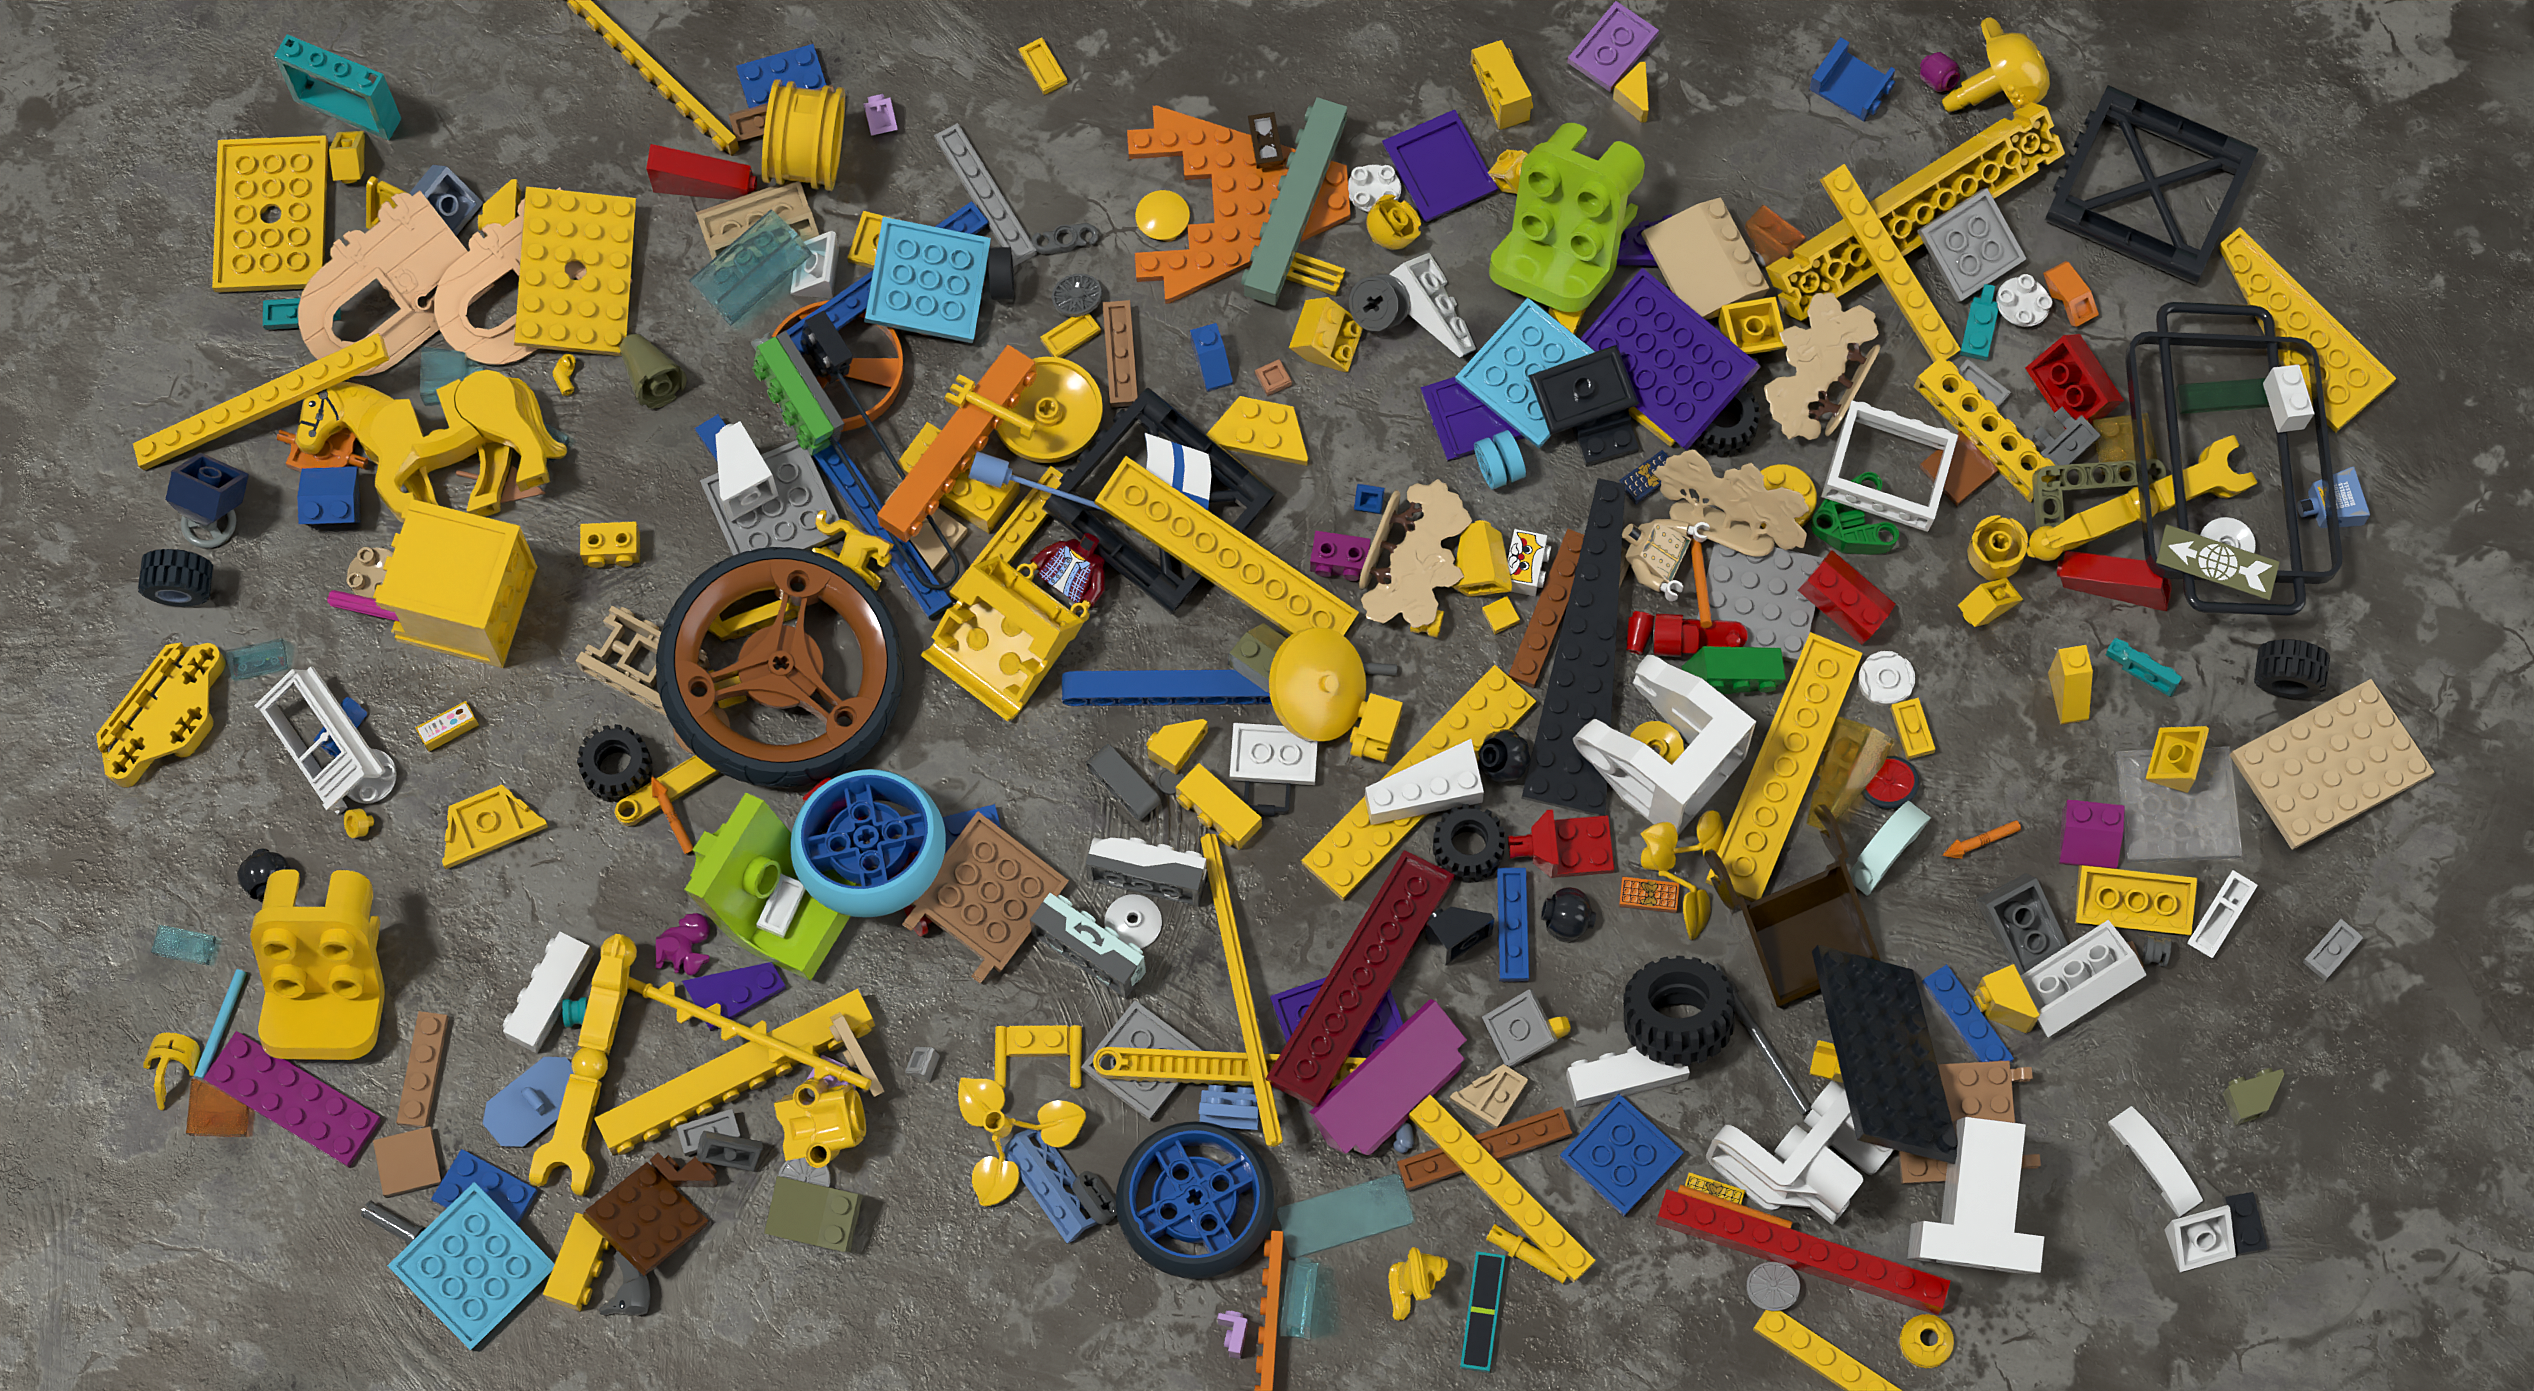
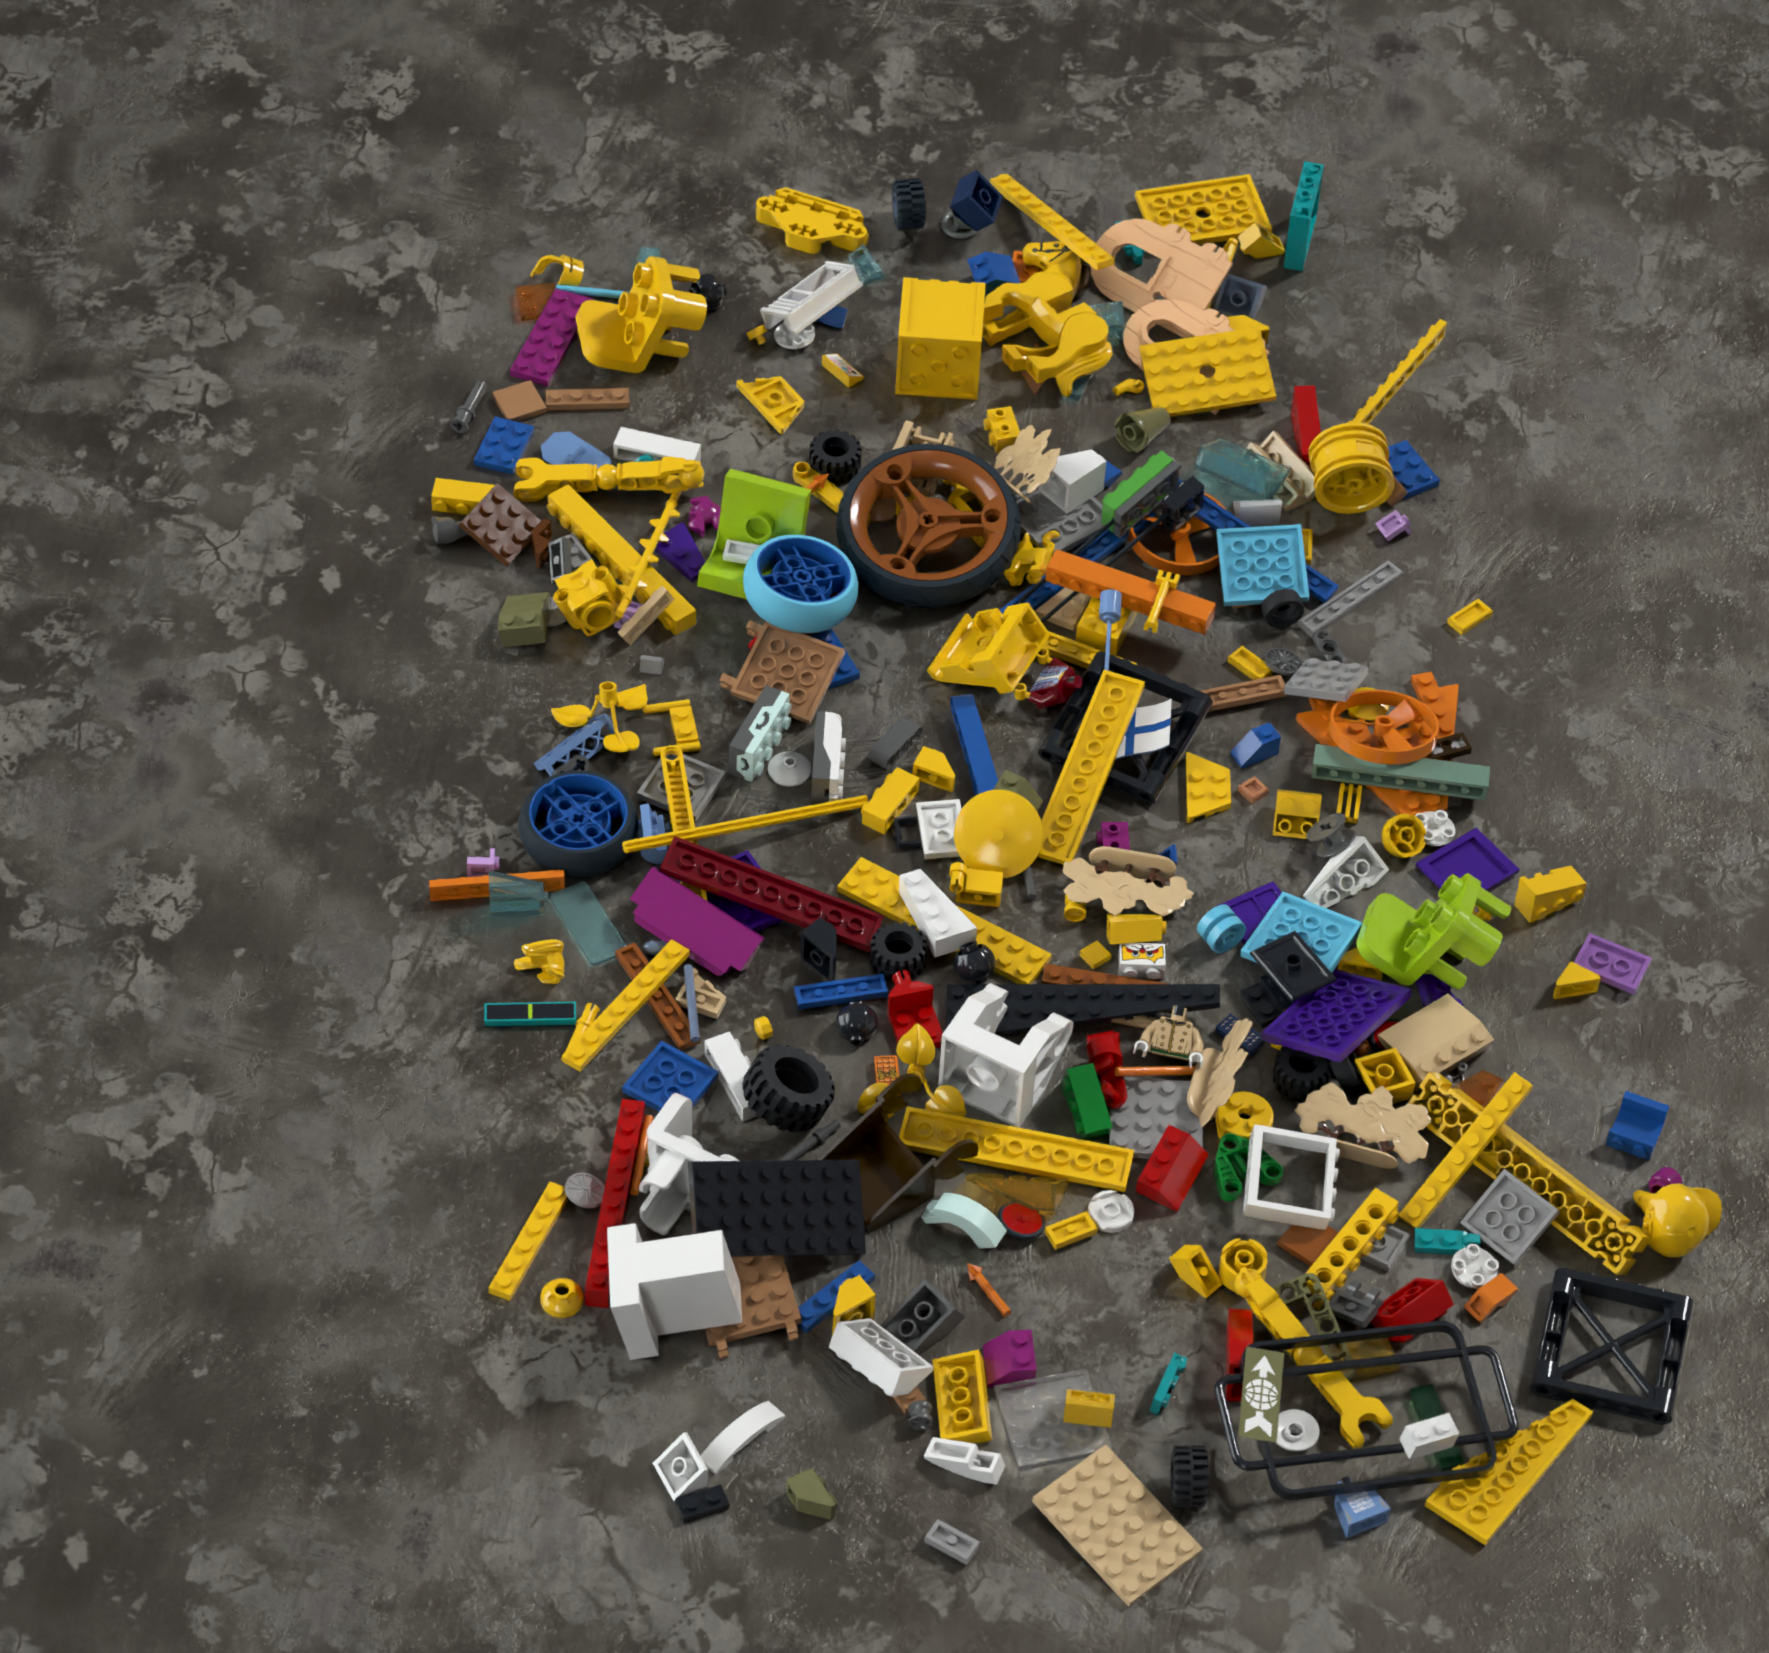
camera: 75 degrees right, 20 degrees down
medium azure plate [387,1182,555,1350] -> none
yellow dish [996,357,1103,463] -> none
light grey tile [1482,989,1558,1068] -> none
yellow slope [2048,645,2093,725] -> none
none -> sand blue bar [684,964,700,1042]
none -> tan plant [994,425,1061,503]
none -> light grey plate [1284,658,1368,702]
none -> orange piece [1329,690,1439,765]

